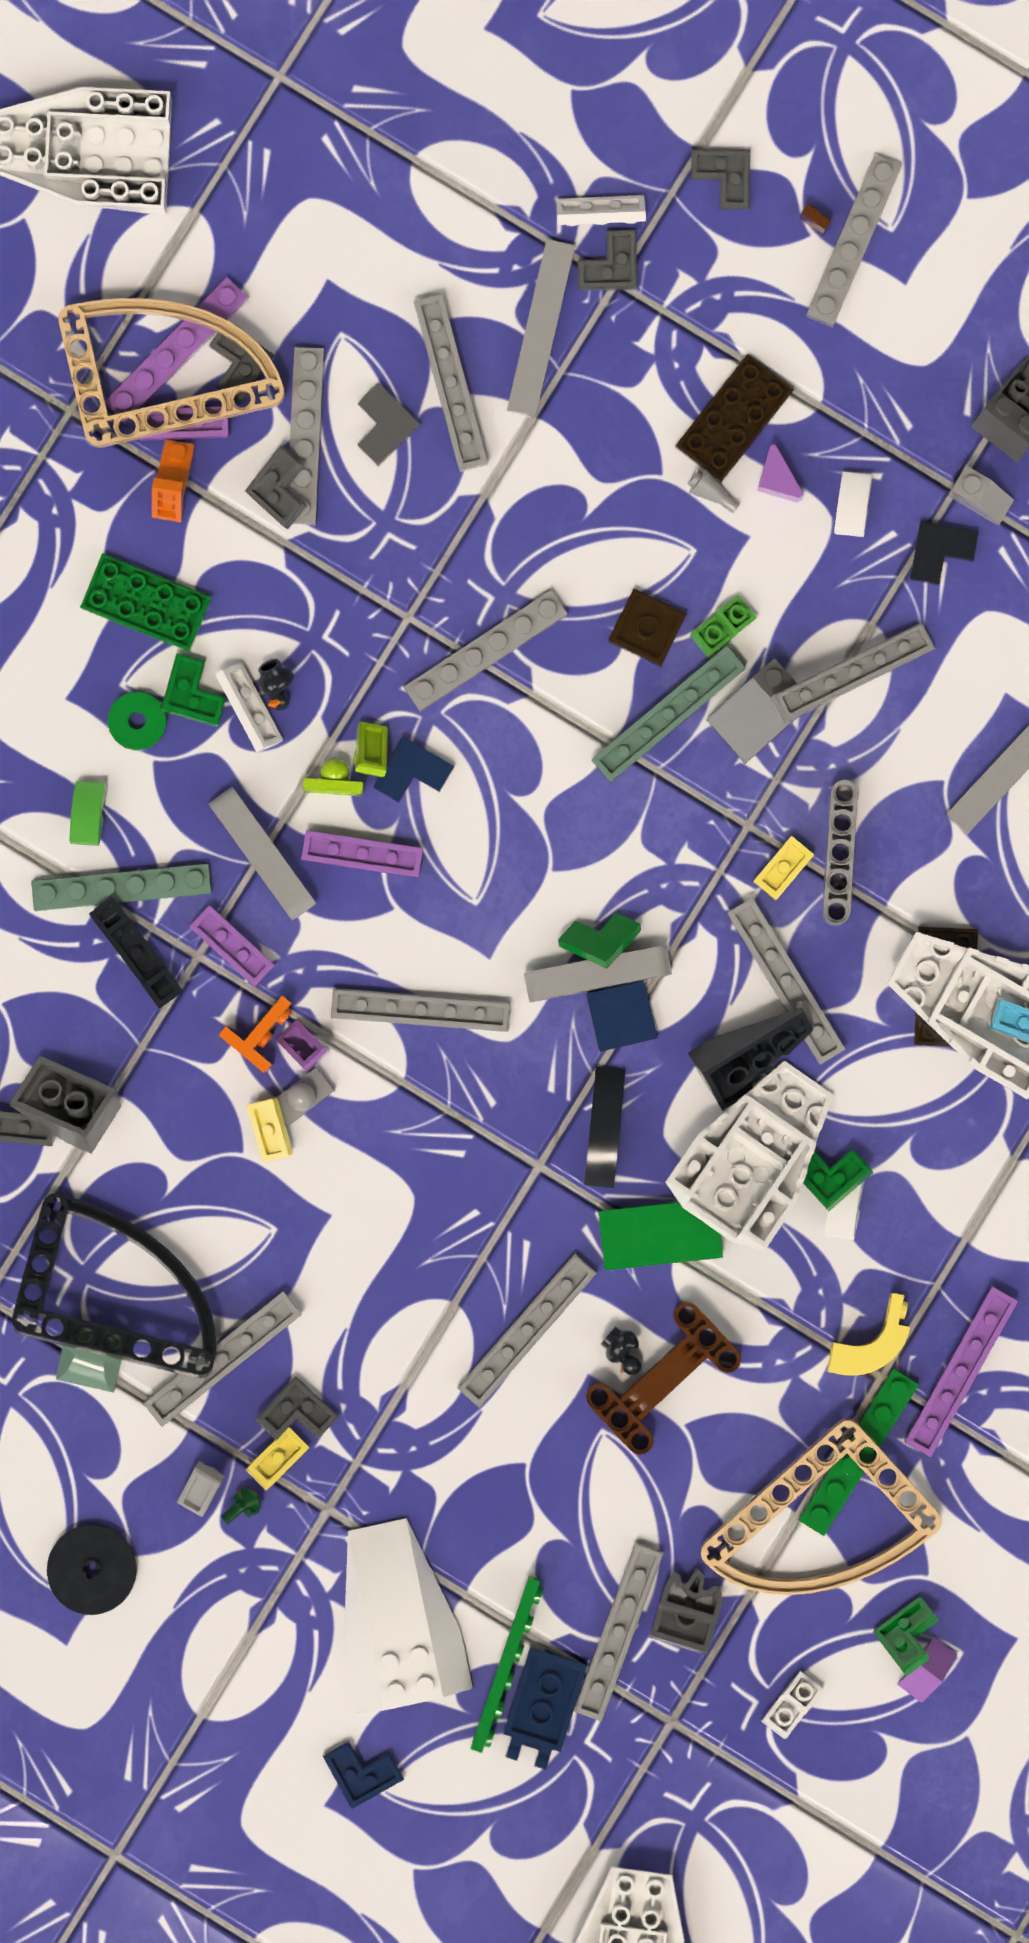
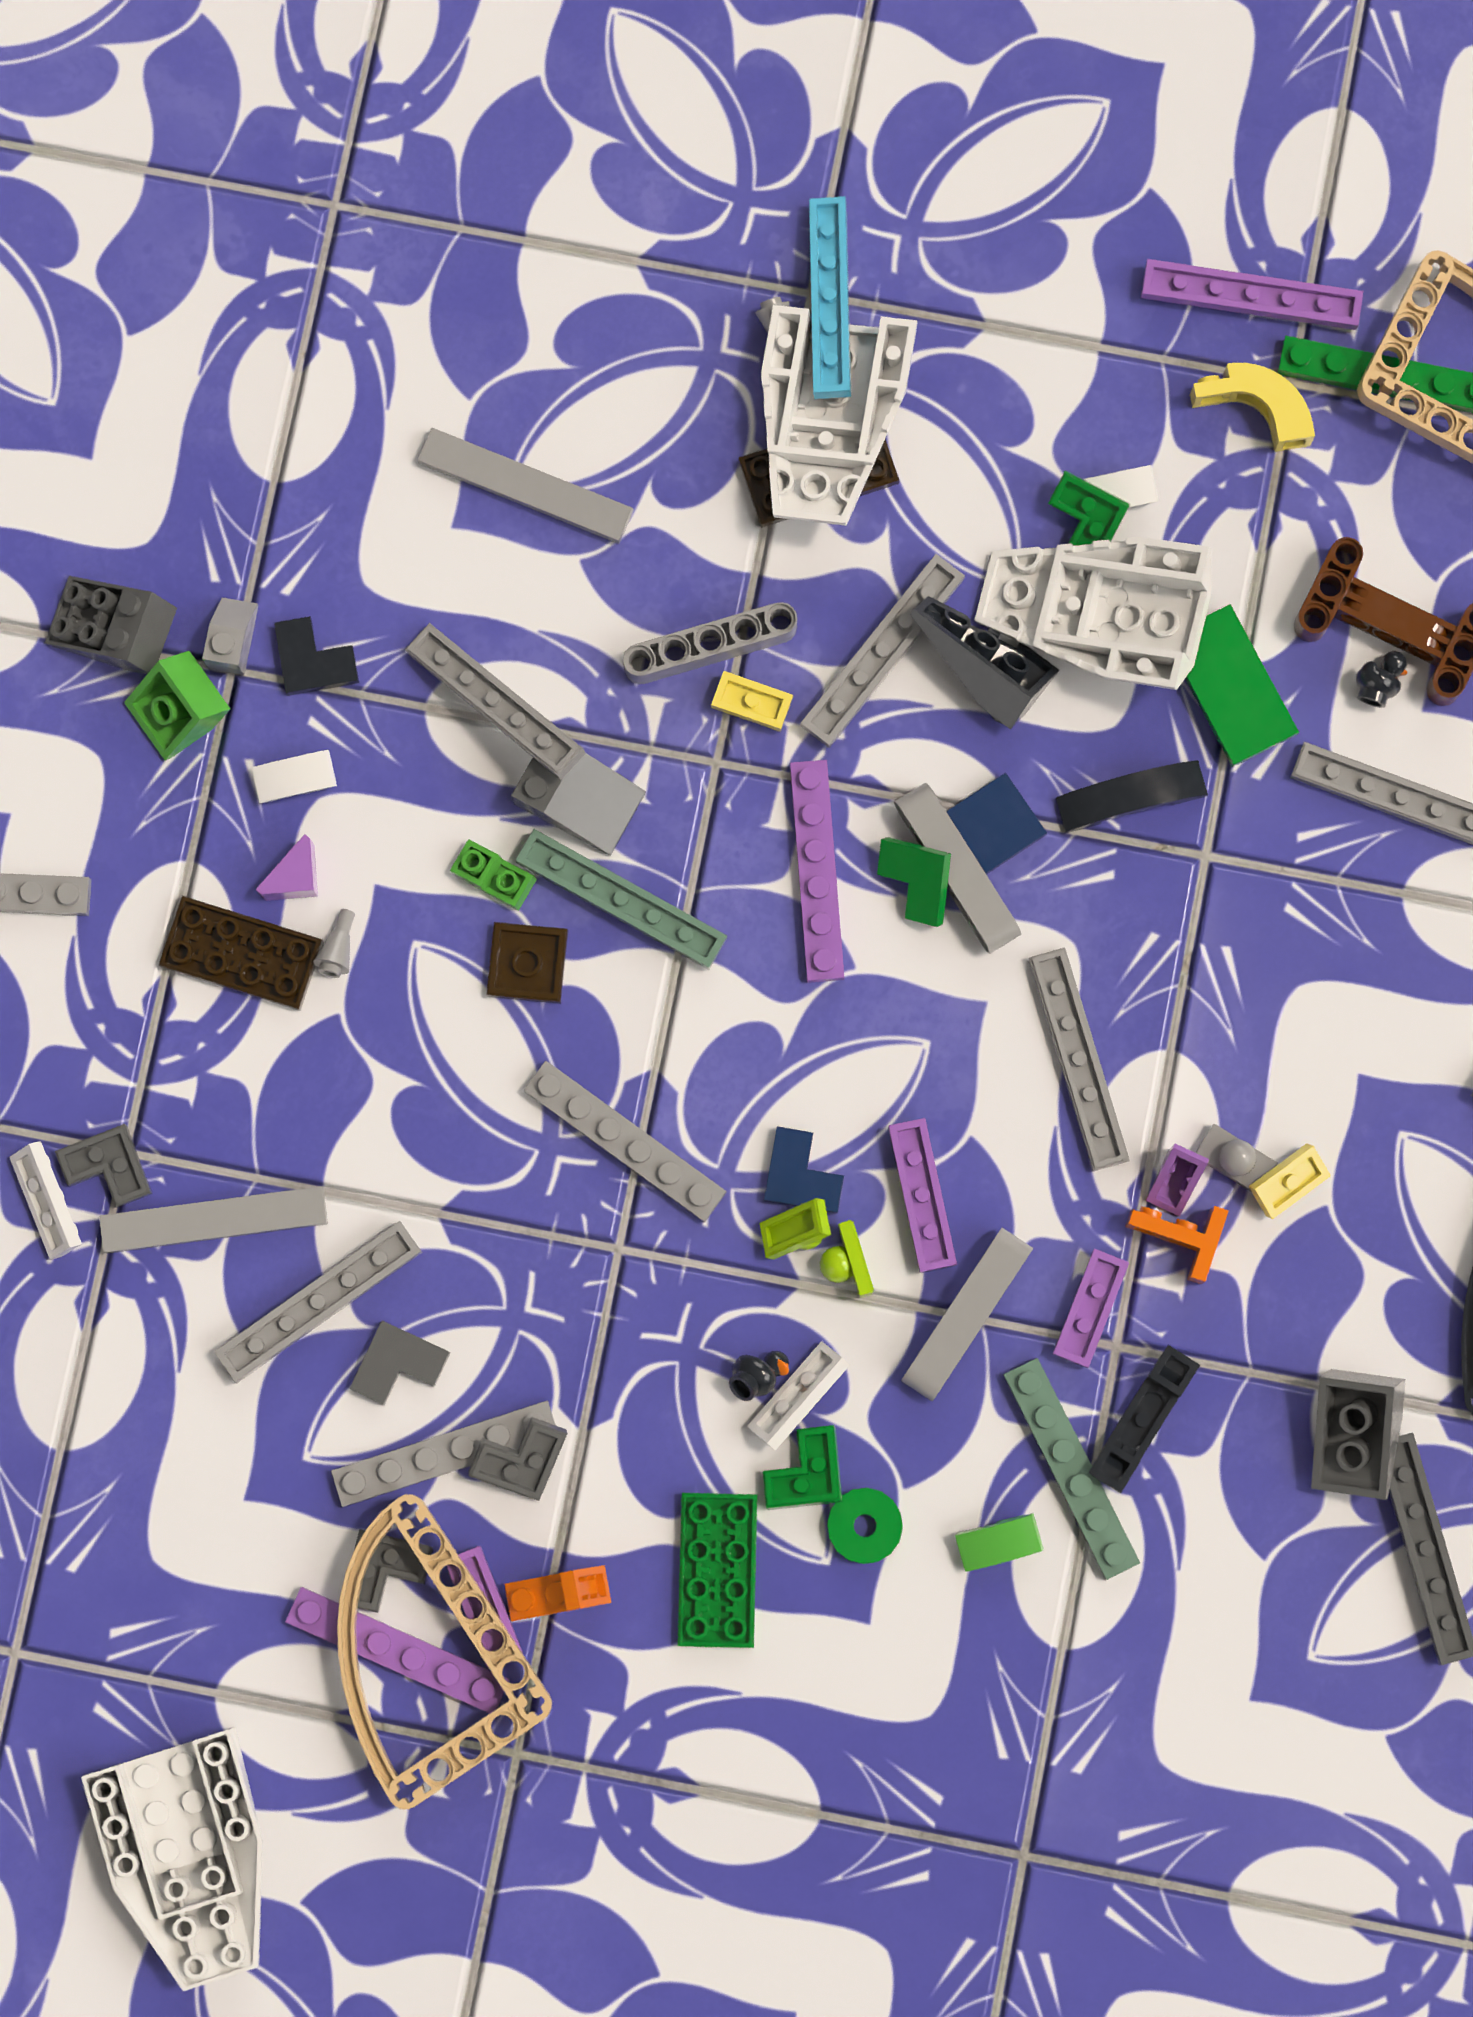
camera: 105 degrees left, 5 degrees down
none -> bright green slope [124,651,230,761]
none -> medium lavender plate [790,760,845,983]

